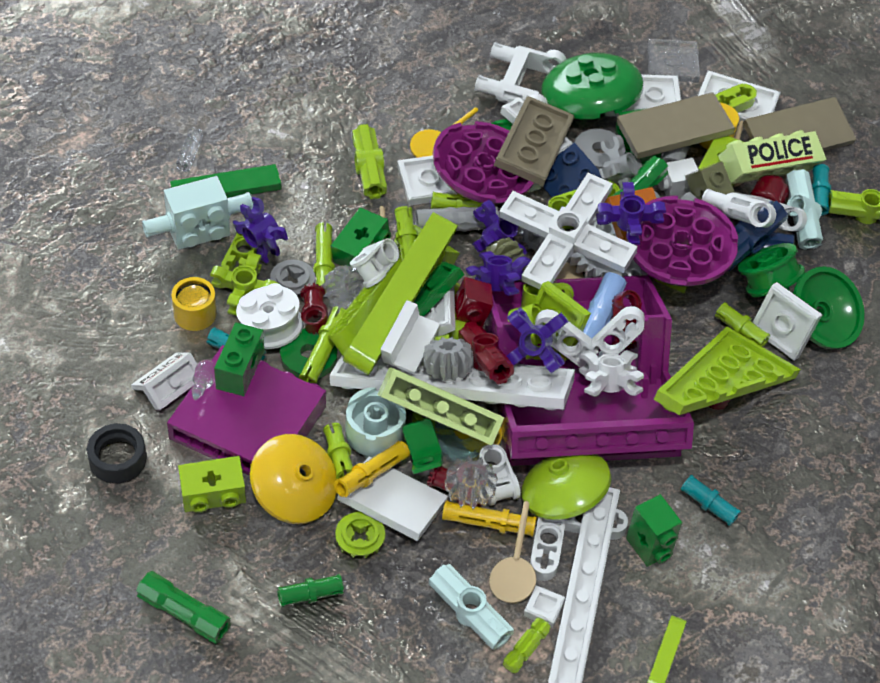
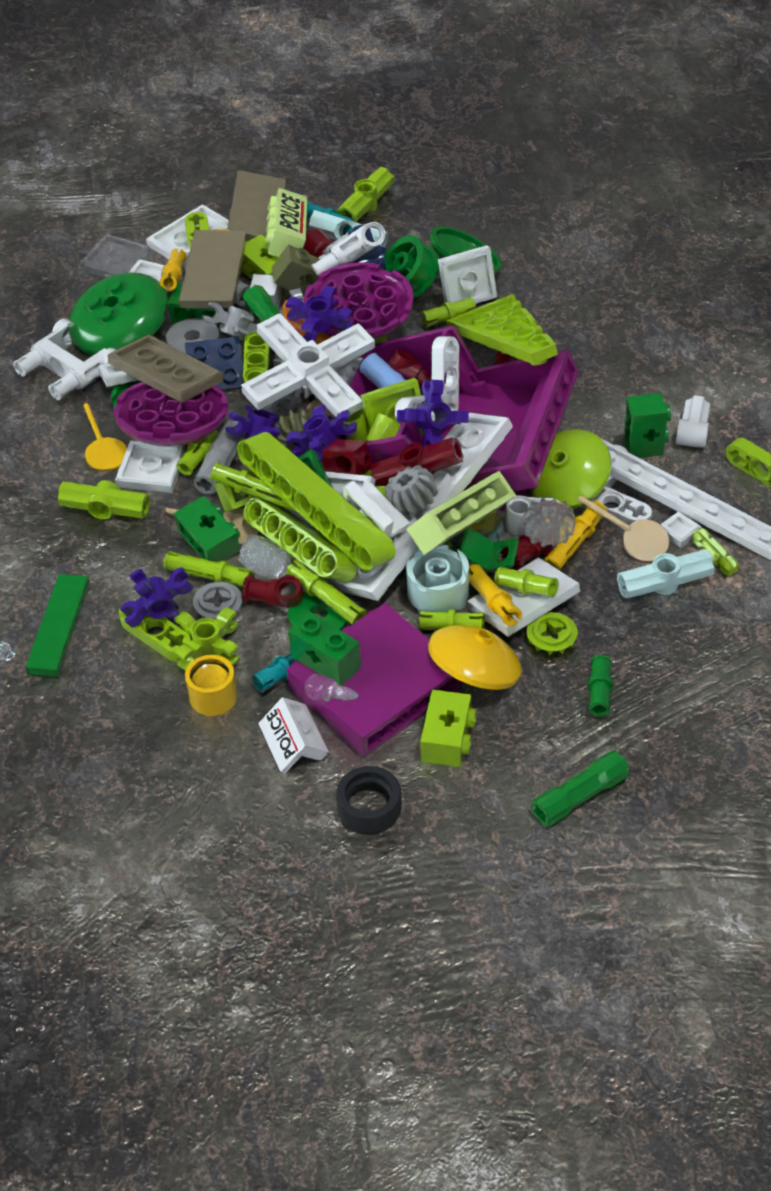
camera: 60 degrees left, 5 degrees down
light aqua brick [142,176,253,250] -> none
white wheel [236,283,303,349] -> none
white piece [350,238,399,288] -> none
white pin [579,350,644,396] -> none
teal pin [680,475,741,526] -> none
none -> yellow pin [160,248,186,291]
none -> lime pin [494,567,559,597]
none -> white piece [676,396,710,449]

